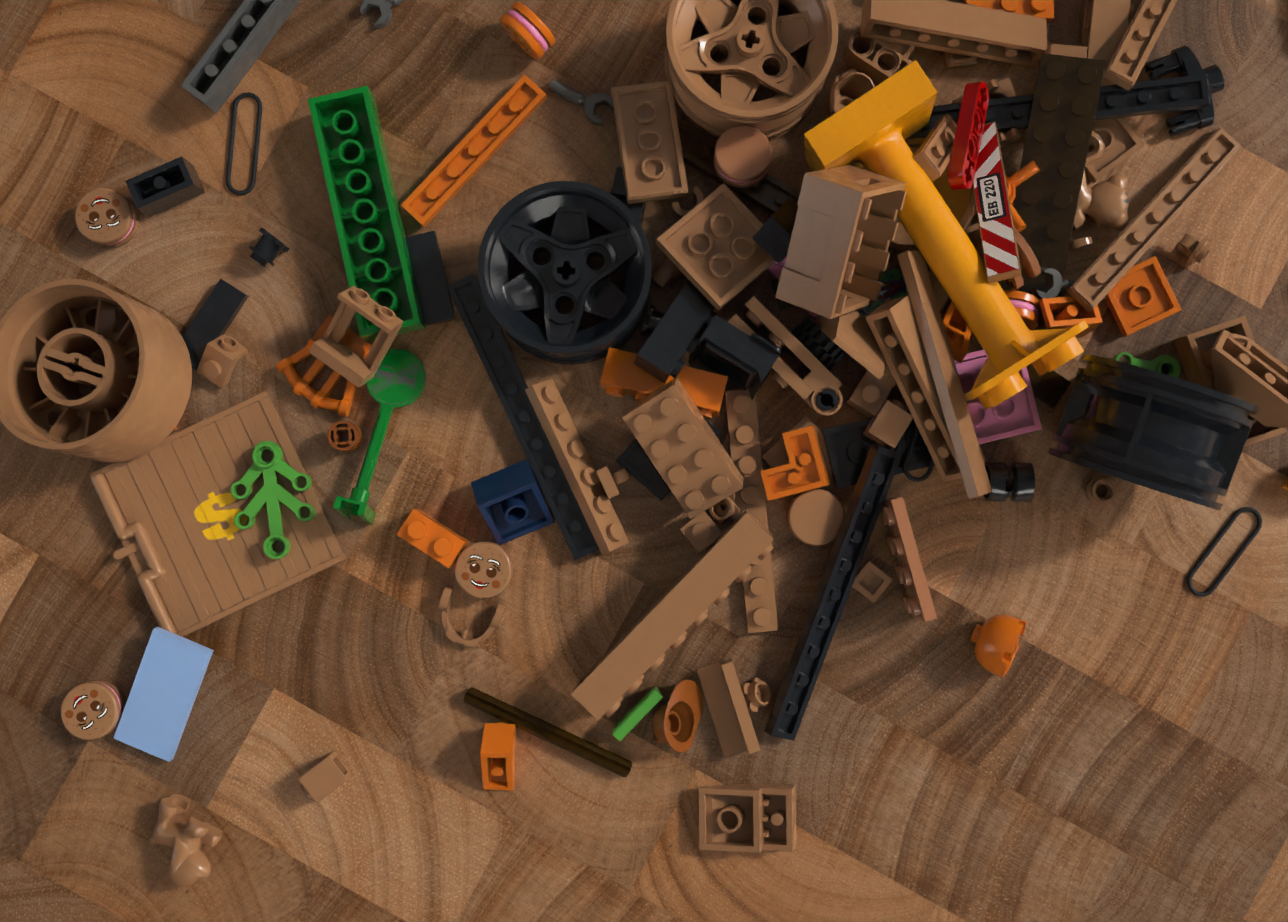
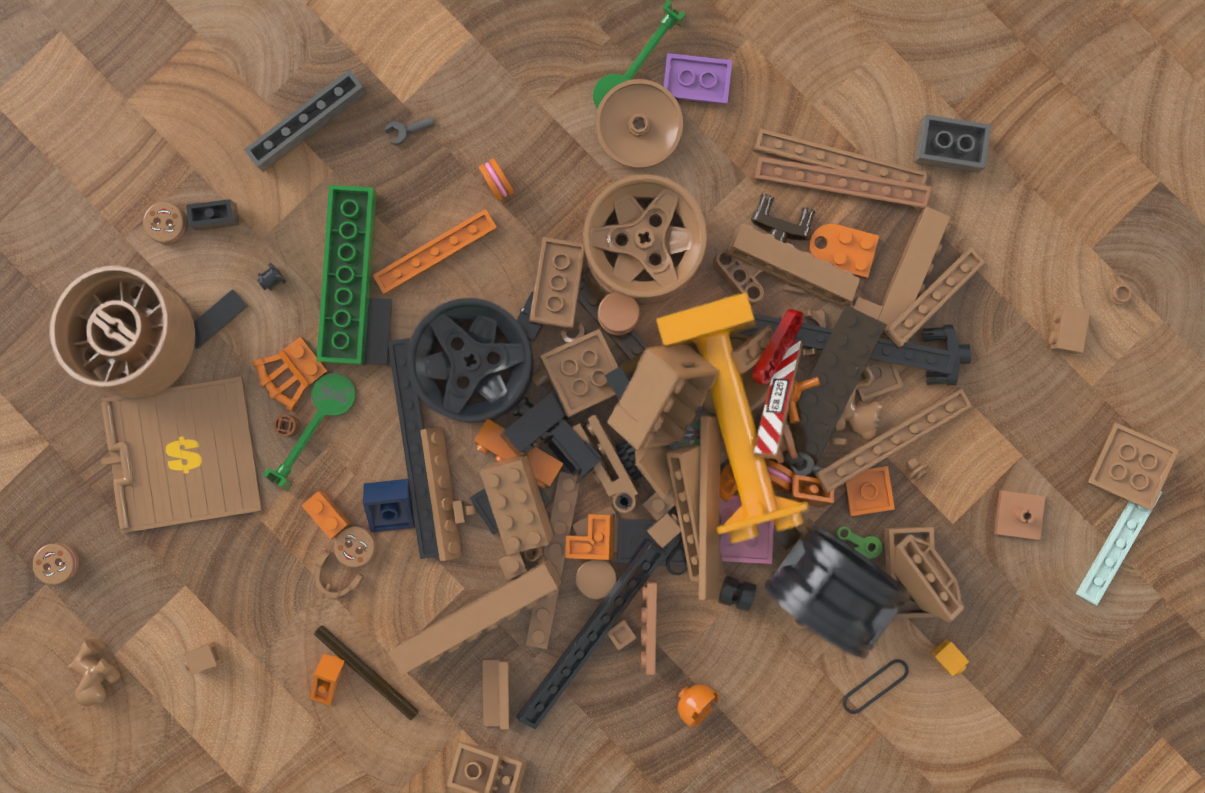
camera: 10 degrees right, 0 degrees up
light blue tile [113,626,214,762] -> none
medium nougat bracket [196,335,248,388] -> none
black piece [226,92,263,195] -> none
bright green plant [231,441,316,559] -> none
medium nougat panel [309,286,404,388] -> none
dark grey piece [548,79,614,126] -> none
bright green tile [612,686,663,741] -> none
dark orange piece [652,679,703,753] -> none
medium nougat plate [742,677,771,712] -> none
medium nougat hair [828,69,875,115] -> none

